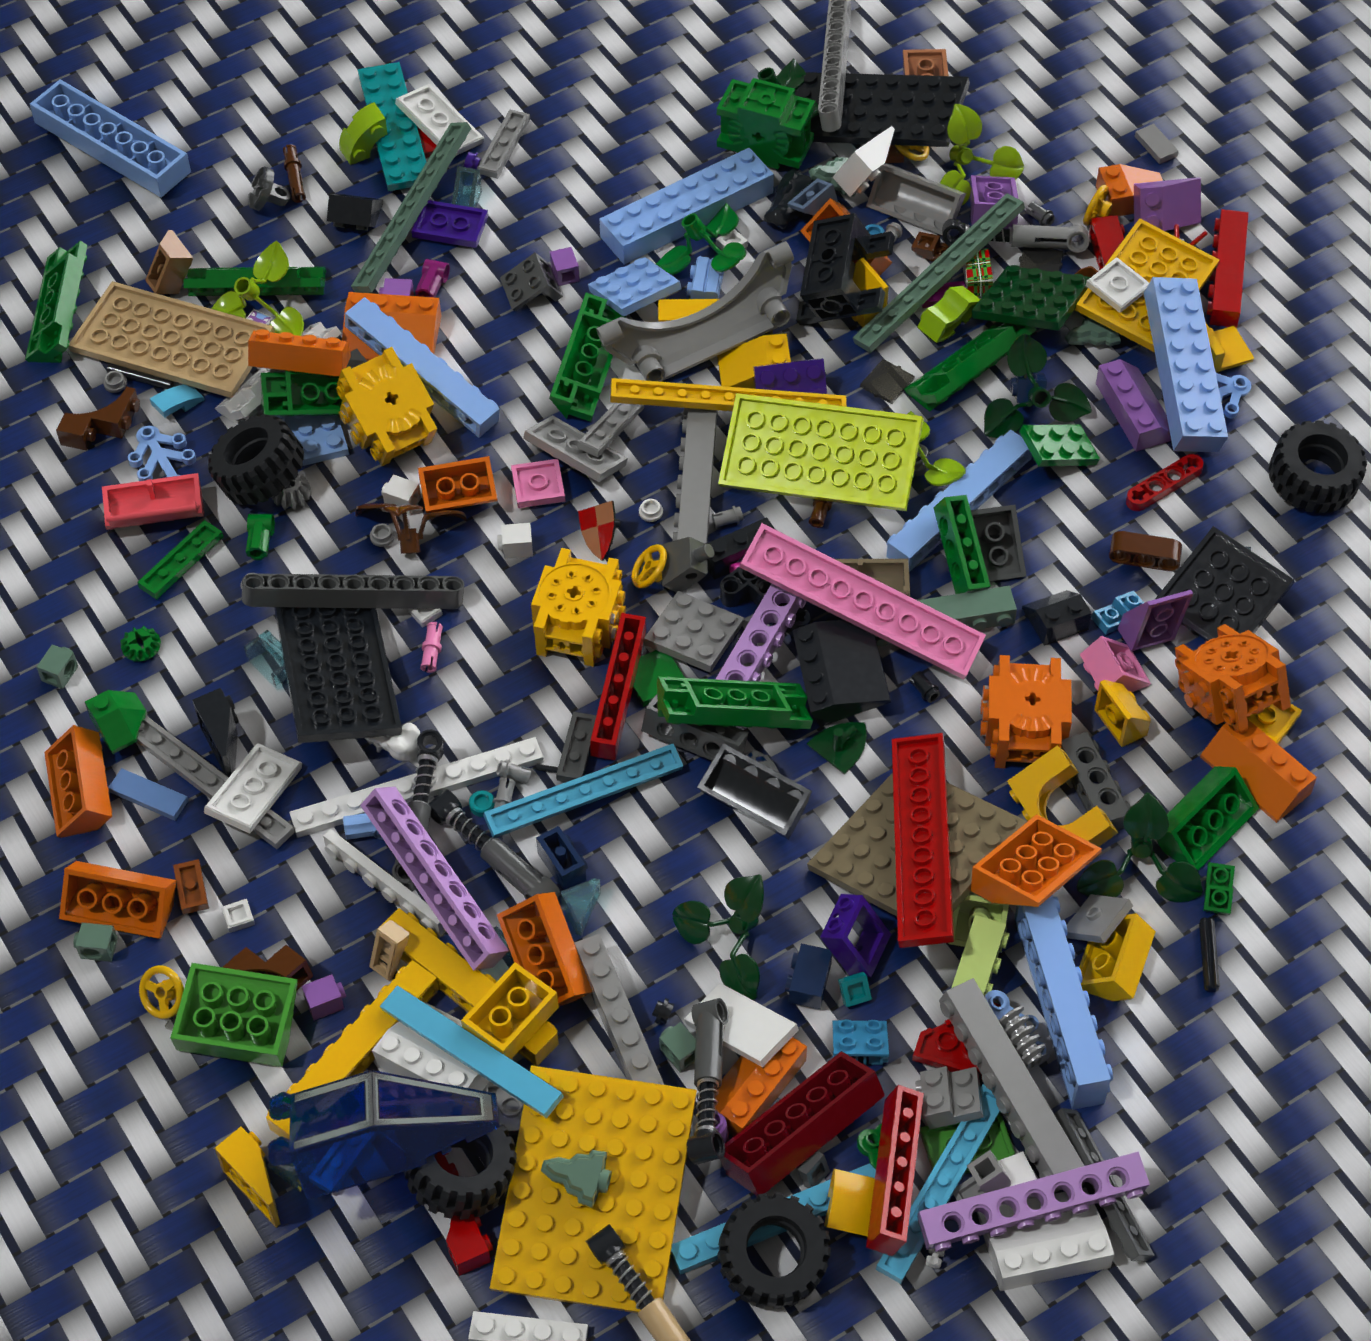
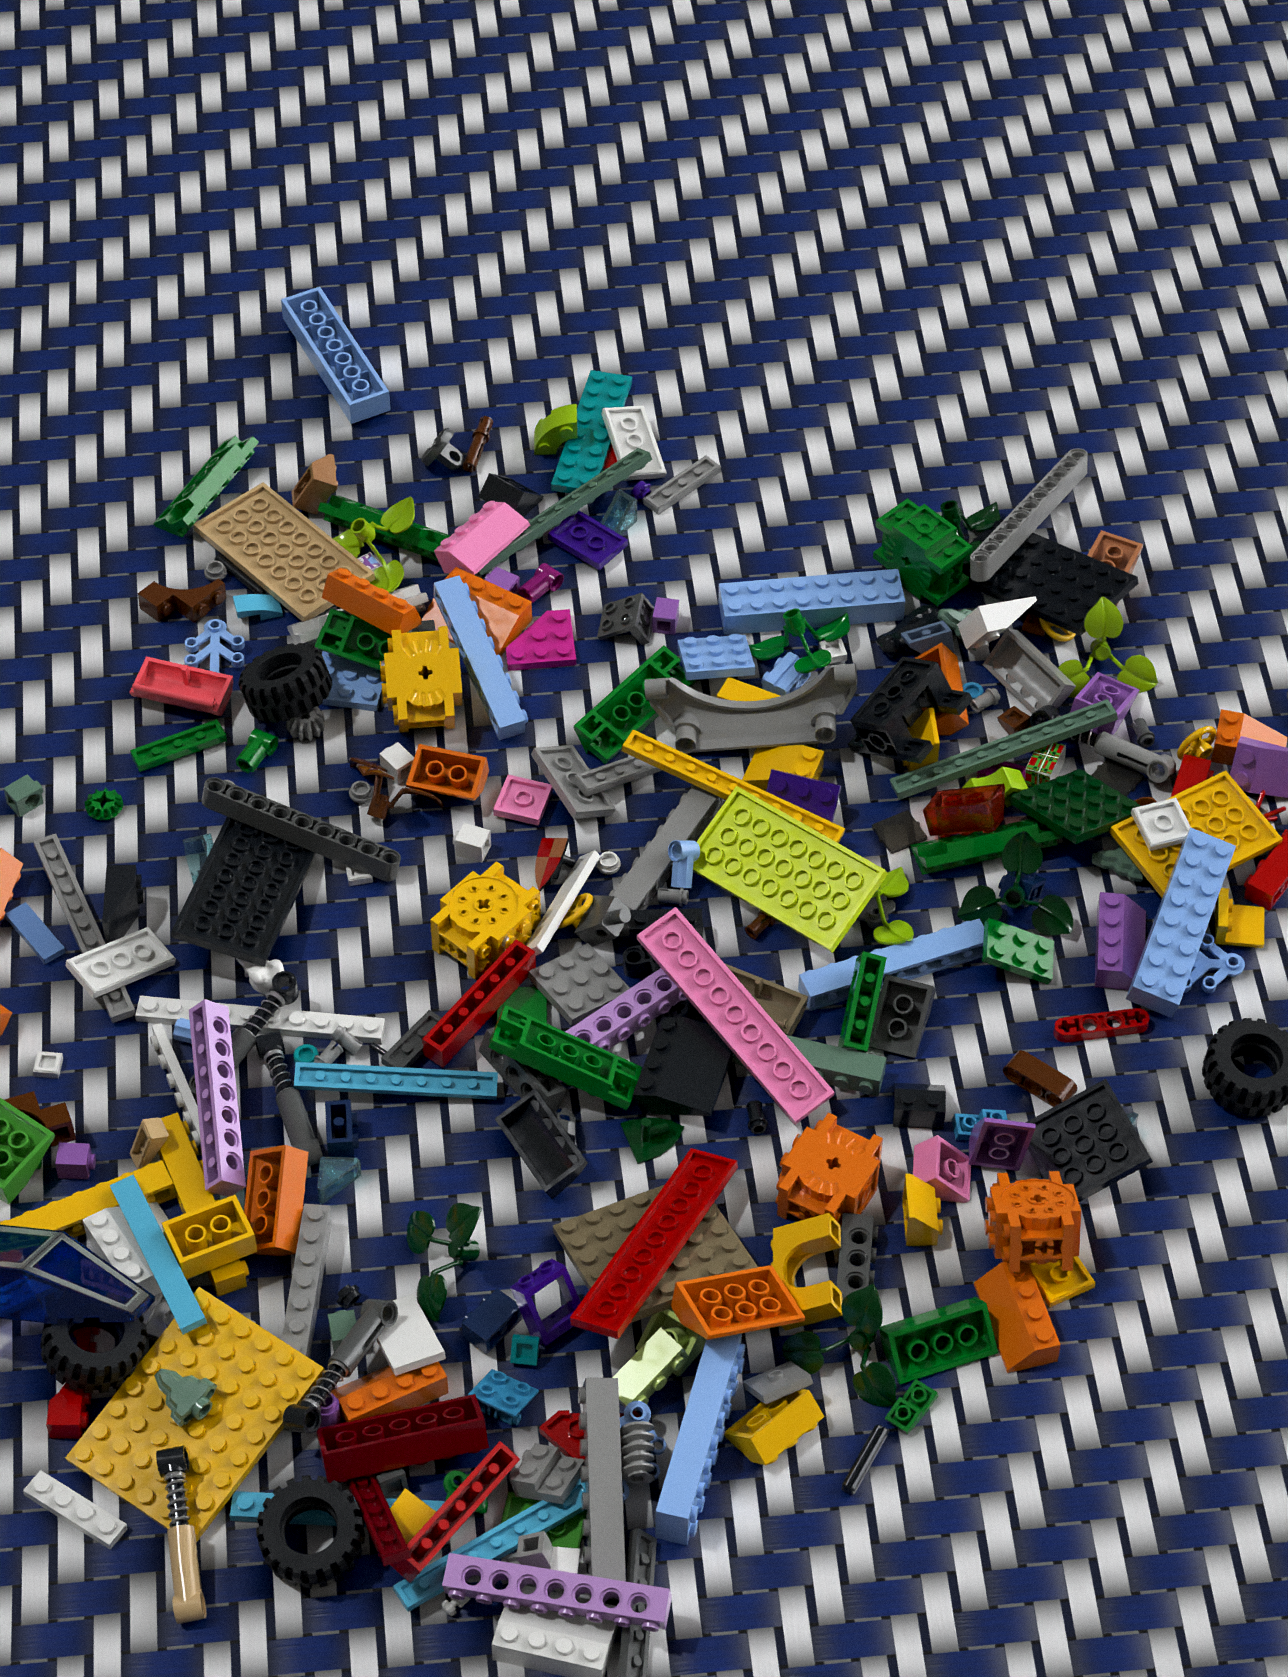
camera: 25 degrees right, 5 degrees down
green slope [85,690,147,754] -> none
dark orange plate [173,859,209,915] -> none
bright pink pin [420,622,443,673] -> none
none -> dark red tile [346,1475,411,1566]
none -> bright pink slope [434,501,531,575]
none -> dark pink plate [506,609,576,671]
none -> white tile [526,850,600,956]
none -> light blue piece [668,840,700,888]
none -> clear red slope [923,784,1005,838]

